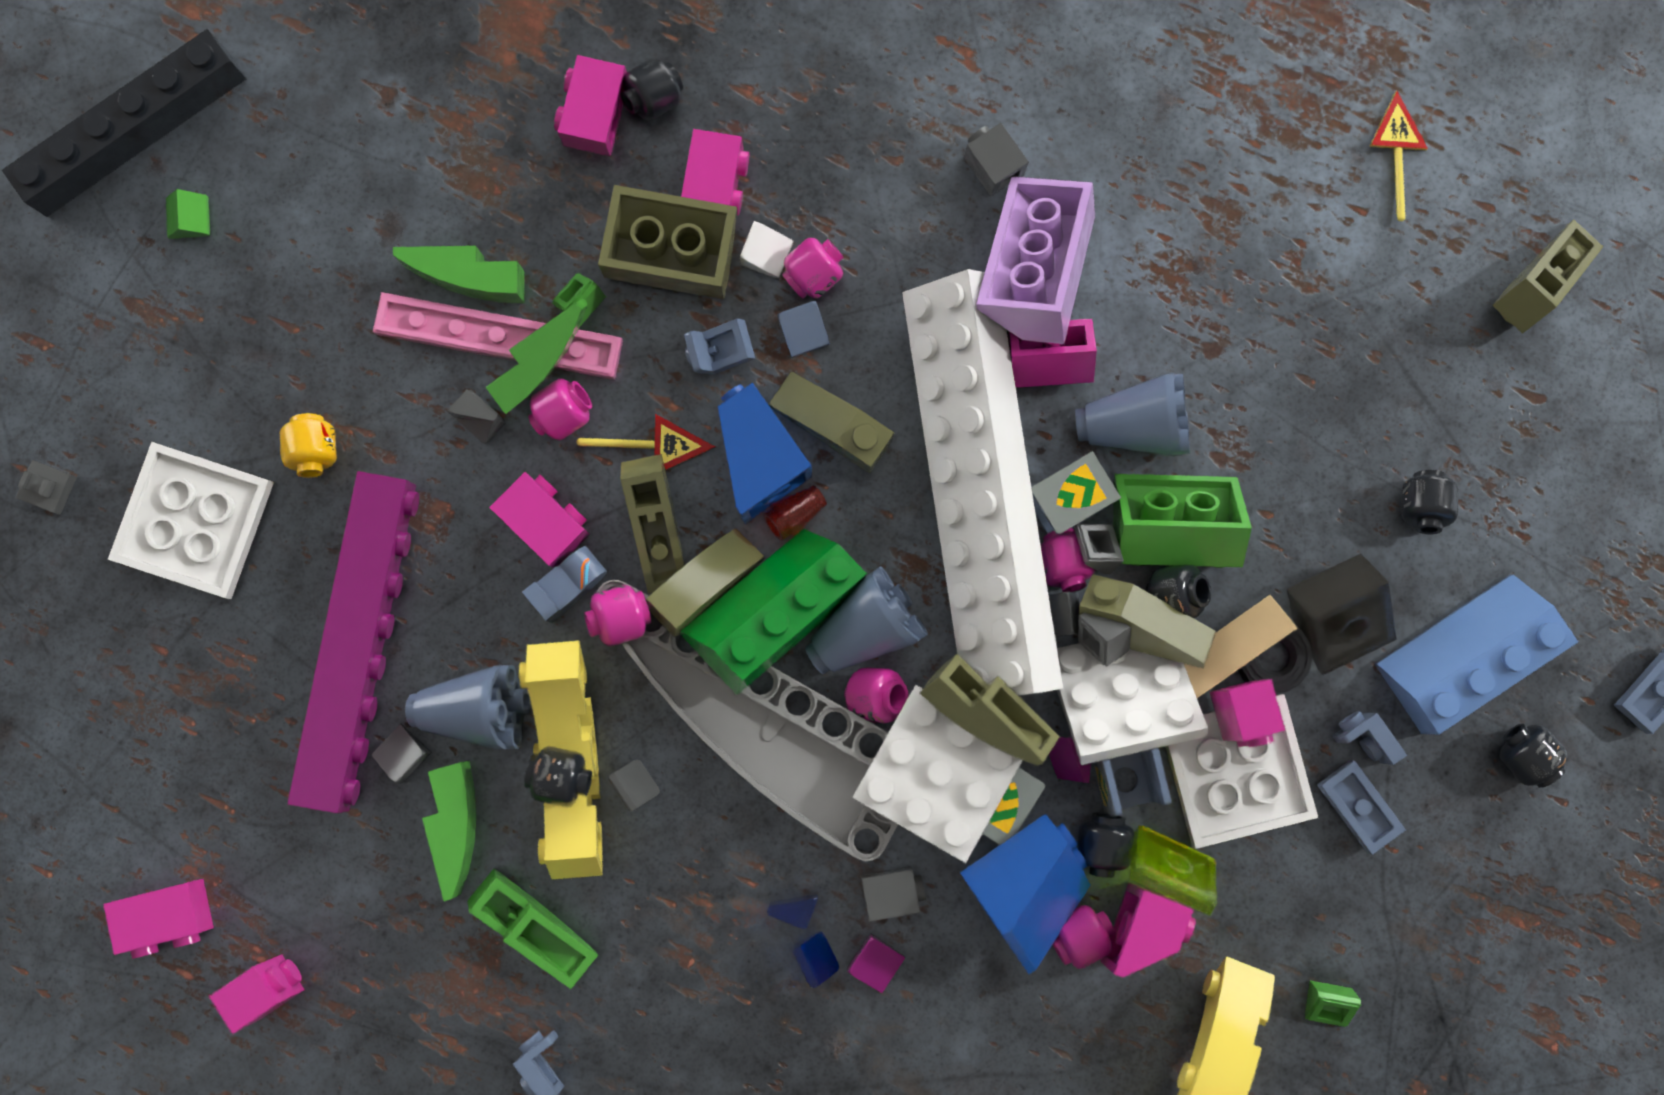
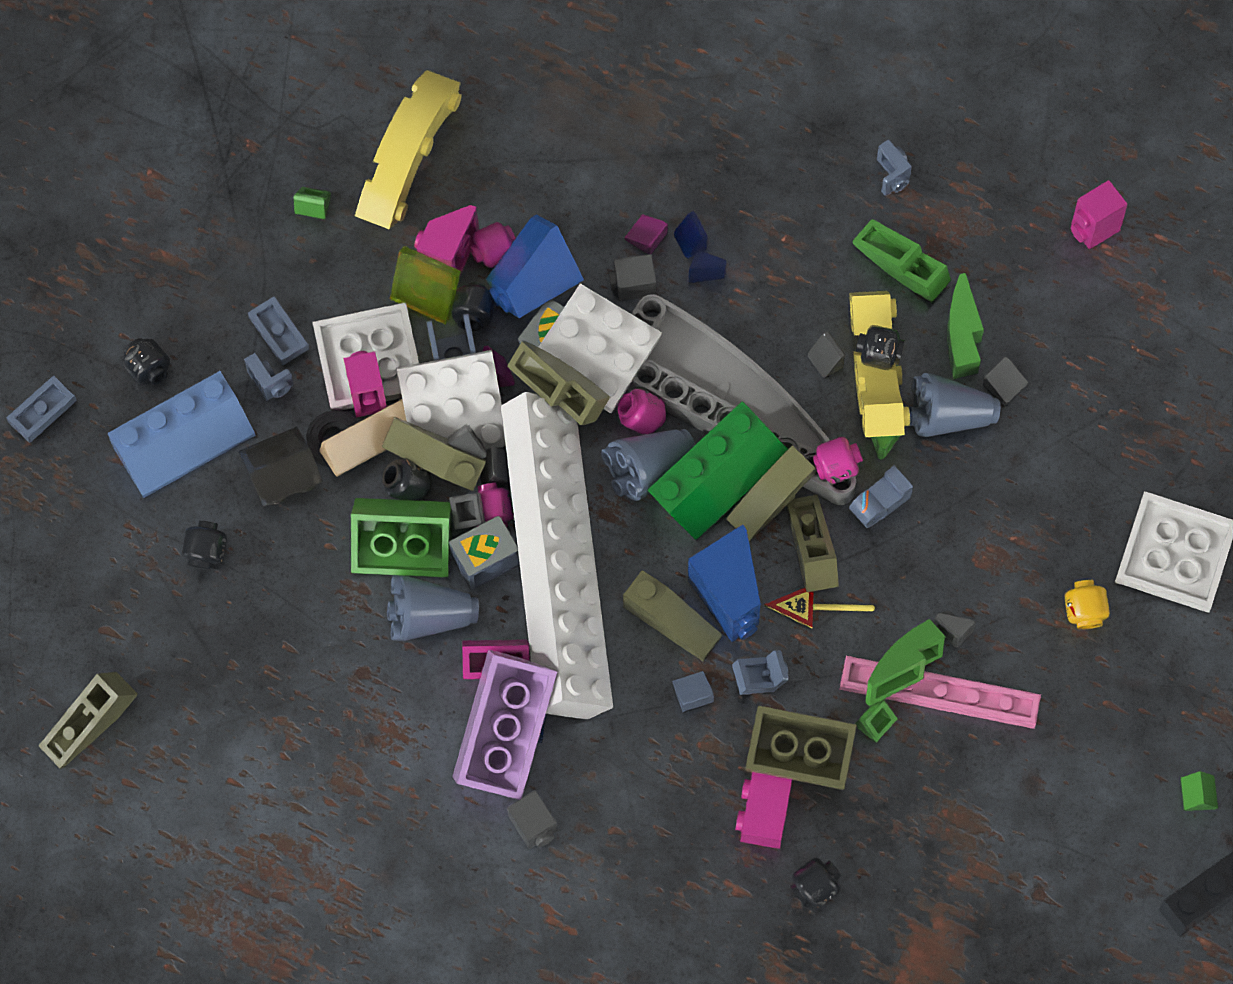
camera: 175 degrees left, 15 degrees down
dark pink brick [103,879,214,959] -> none
magenta brick [287,471,419,814] -> none
bright green slope [393,246,525,303] -> none
dark pink brick [489,472,590,568] -> none
dark pink head [528,379,592,440] -> none
dark pink brick [554,55,627,156] -> none
white slope [740,221,793,279] -> none
clear red cone [763,485,827,541] -> none
dark pink head [782,238,844,299] -> none
piece [1369,91,1428,222] -> none

